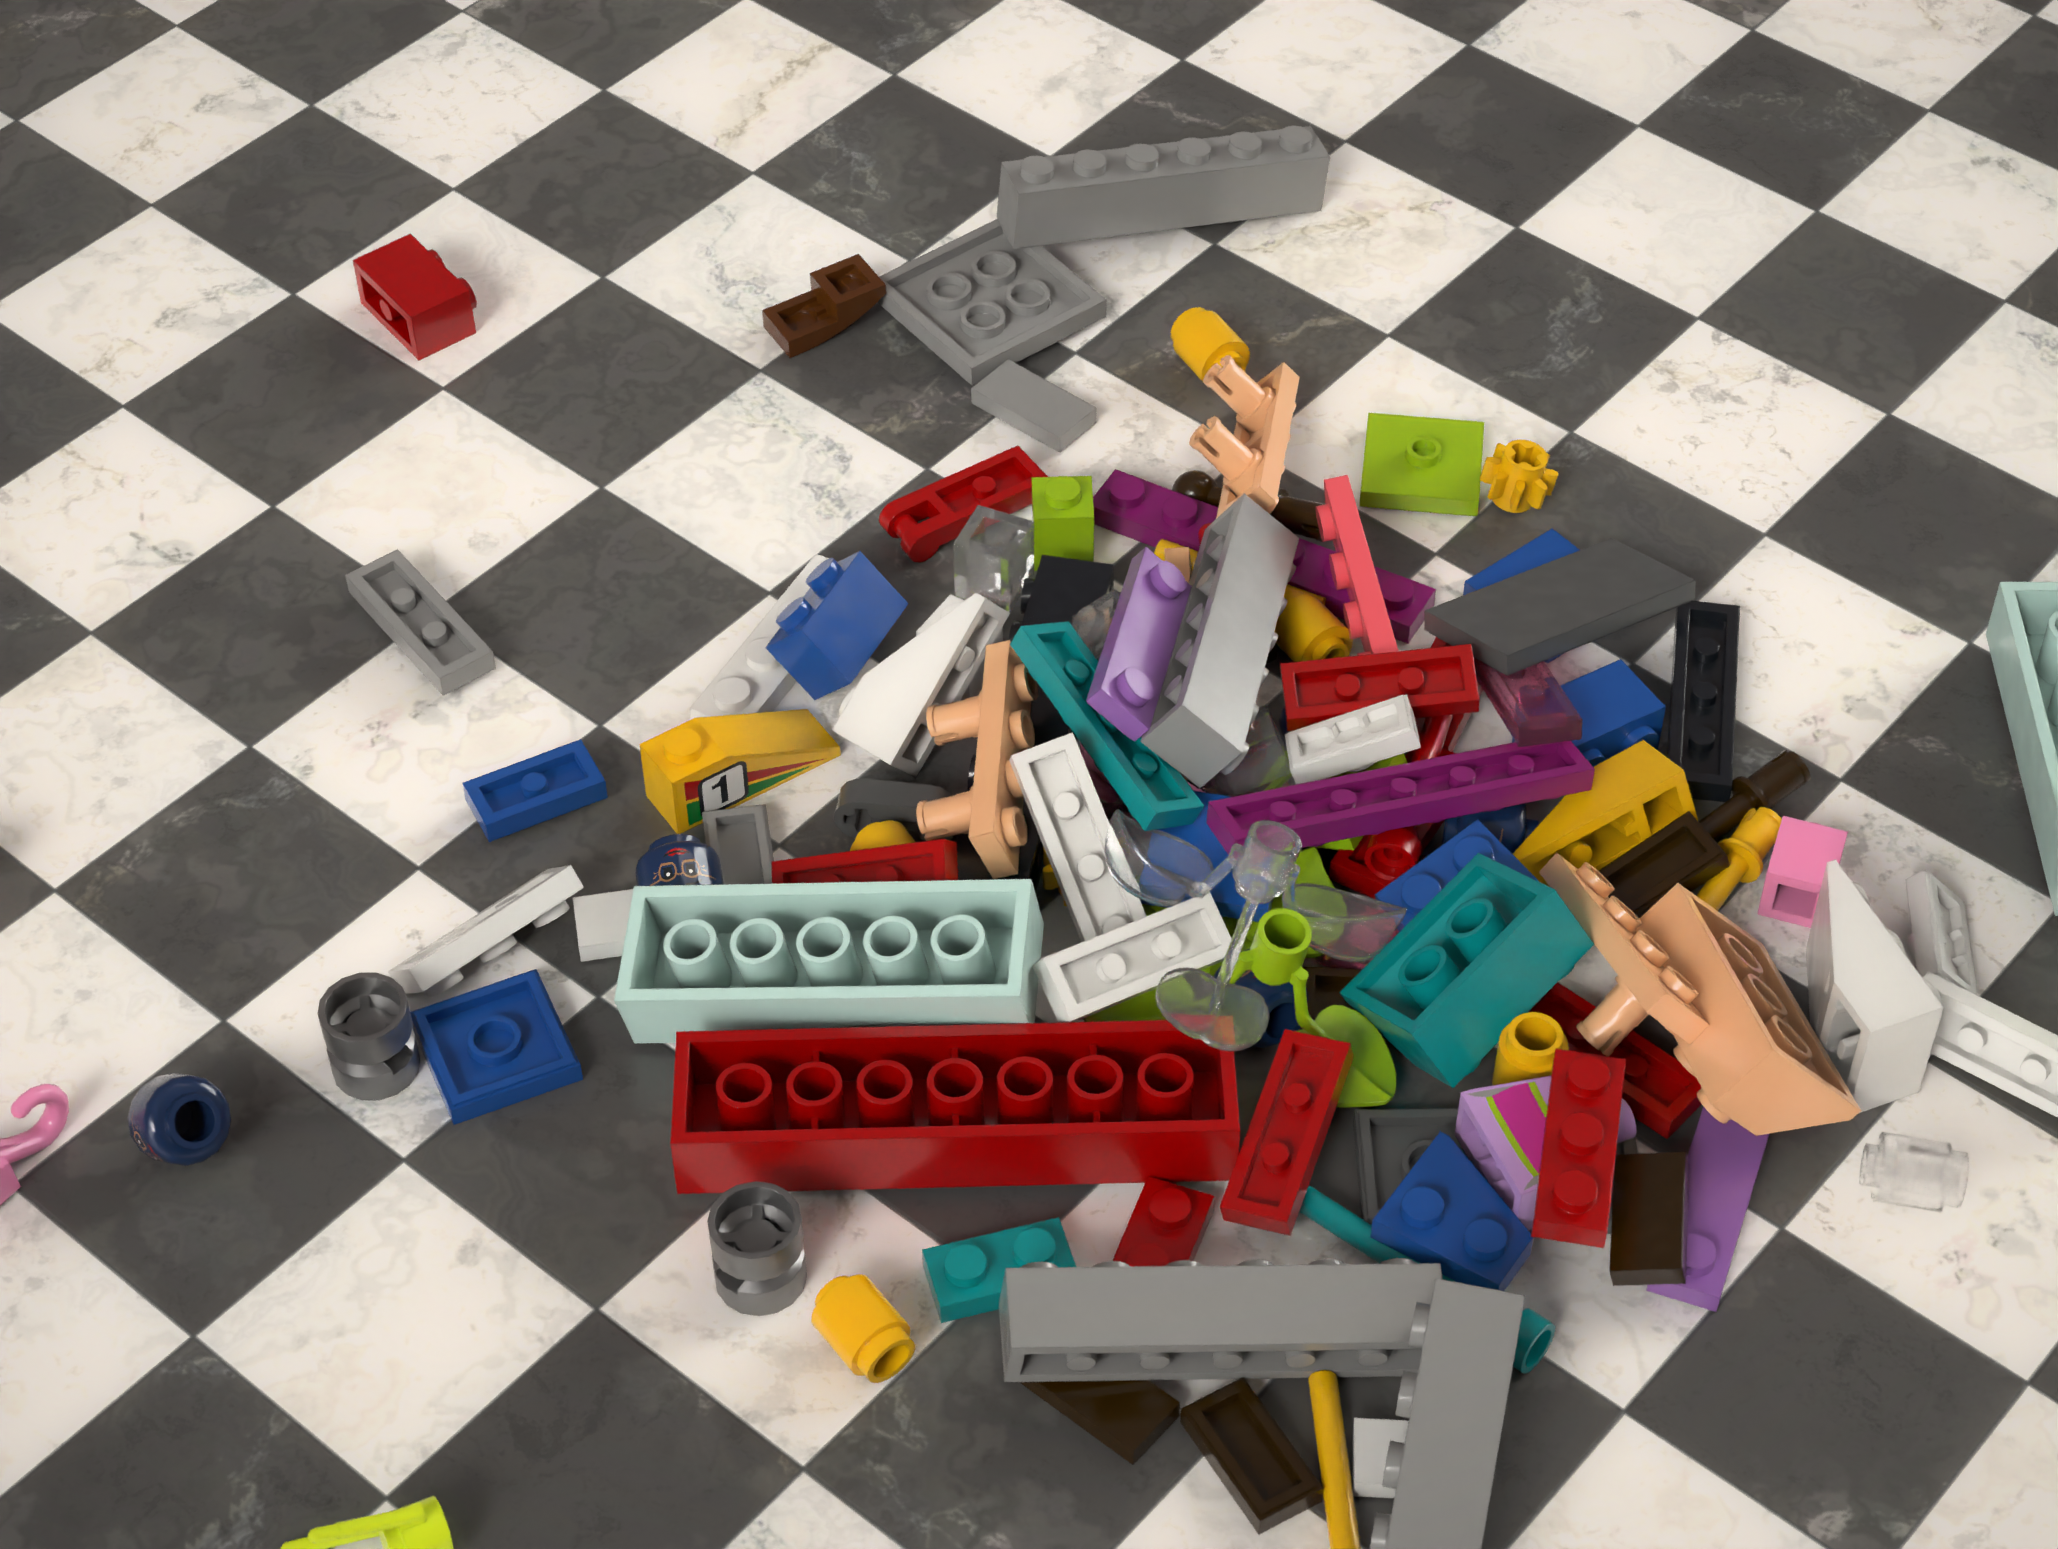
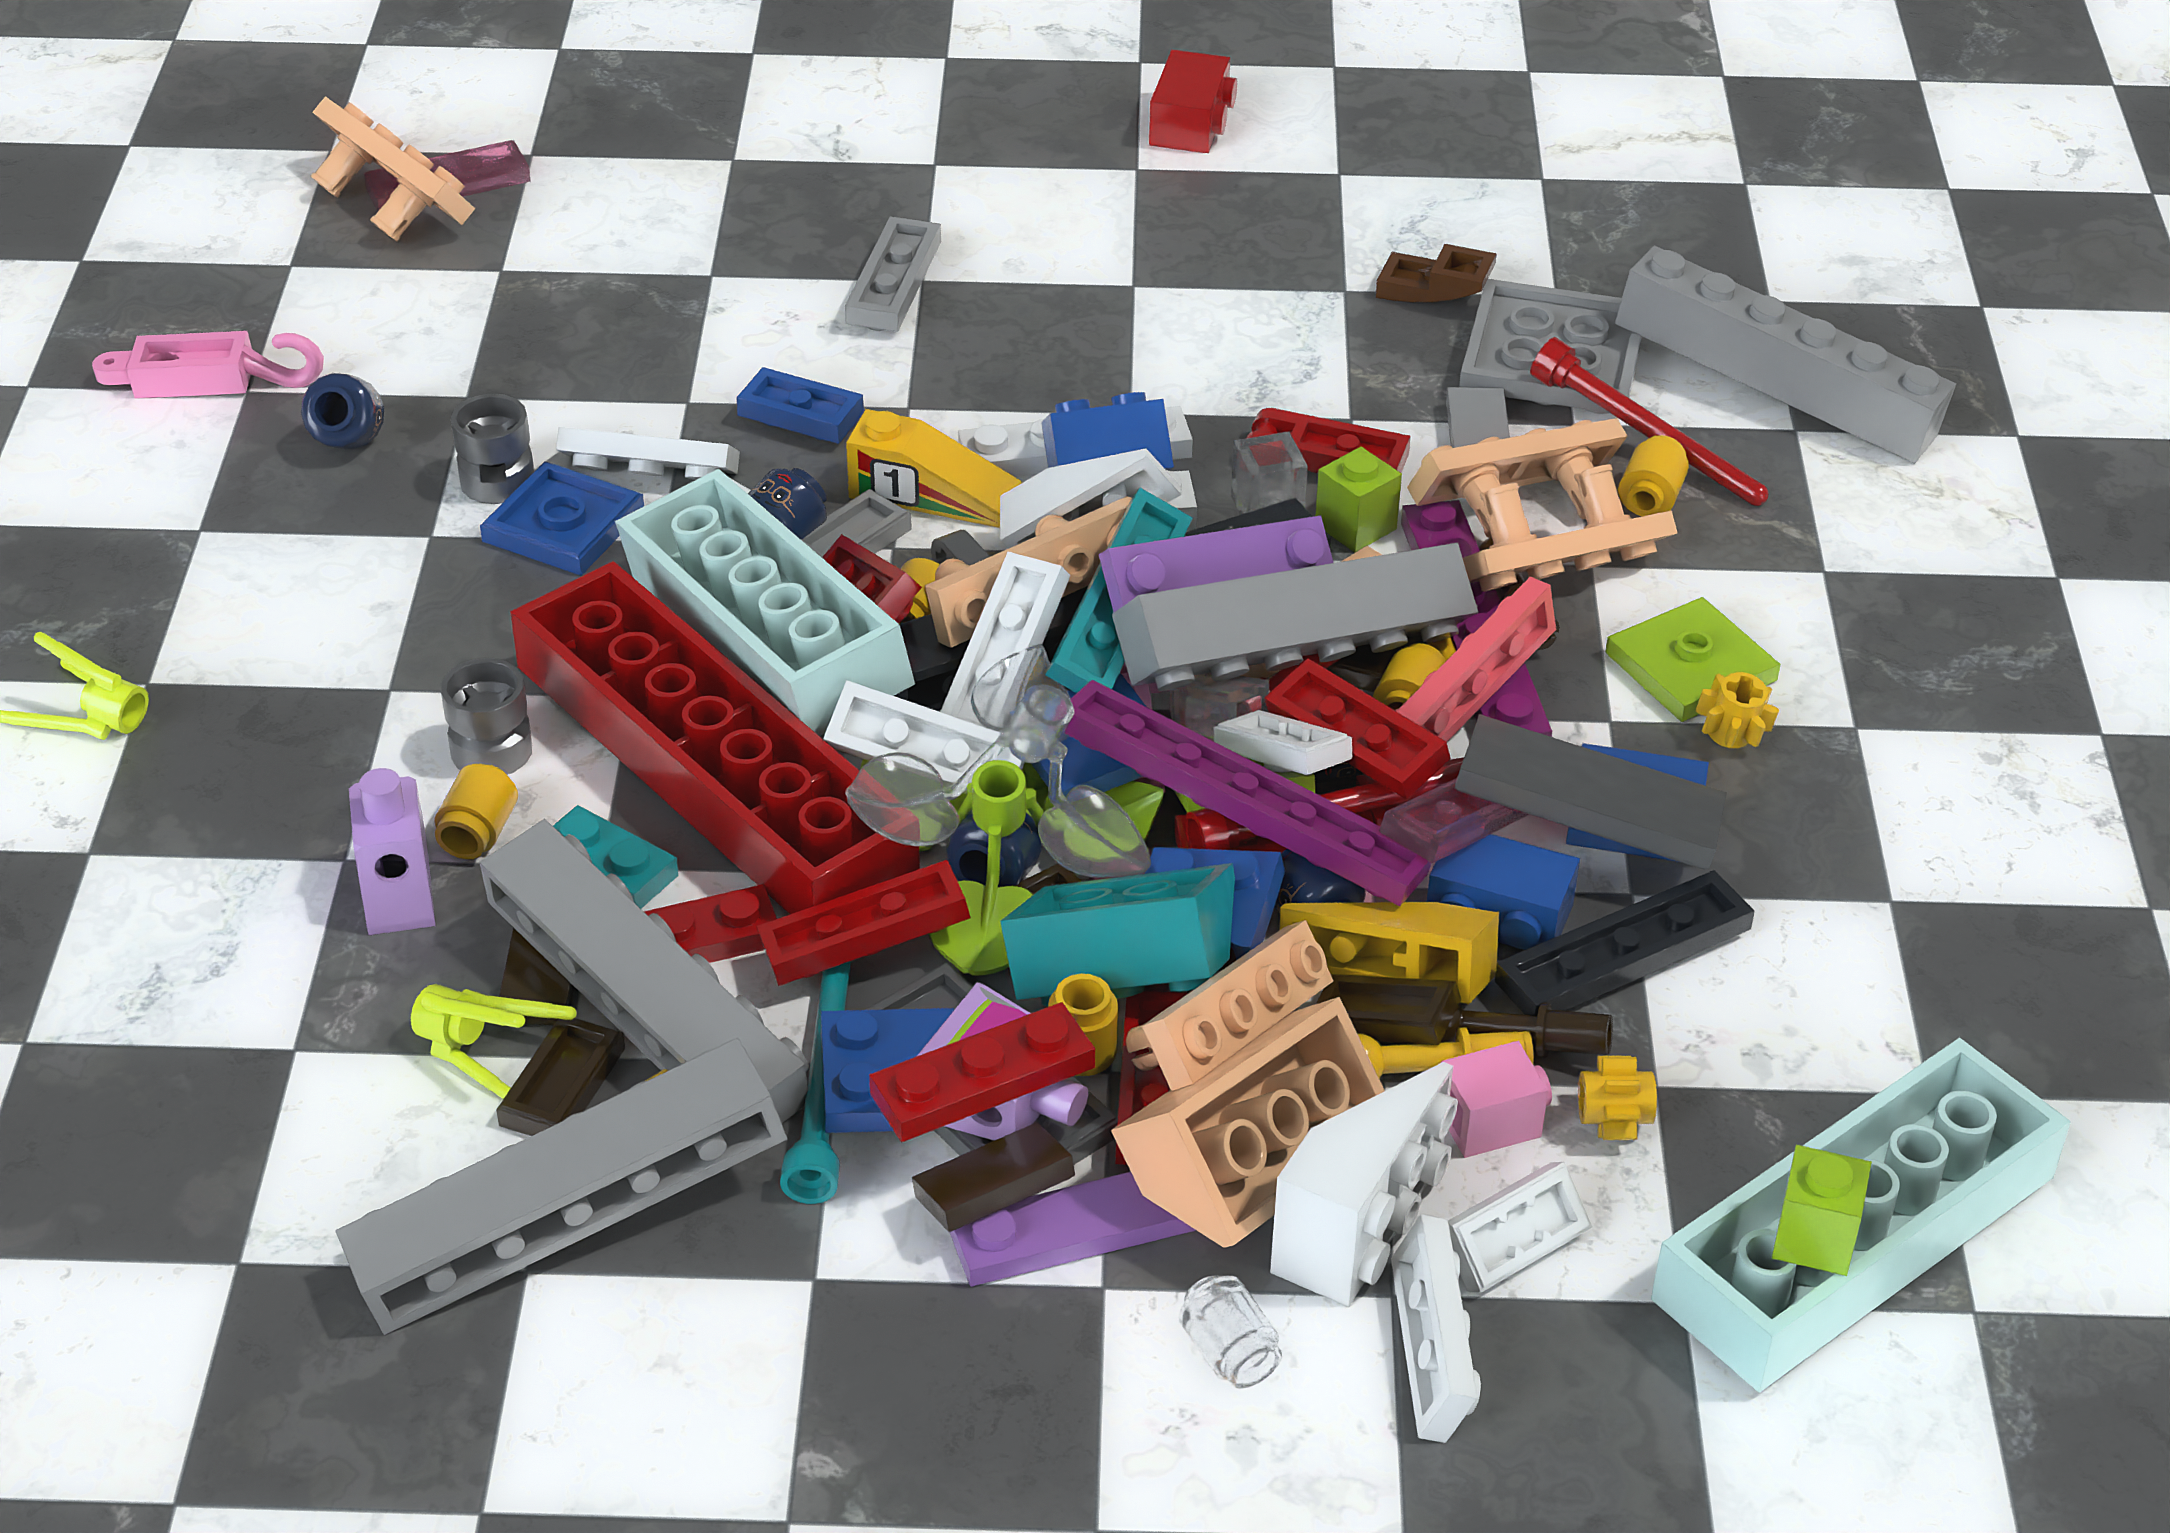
camera: 50 degrees right, 5 degrees down
none -> lavender torso [349,768,435,935]
none -> neon yellow plant [411,984,577,1099]
none -> light nougat plate [1407,418,1627,538]
none -> red piece [1530,337,1769,506]
none -> yellow gear [1578,1056,1657,1140]

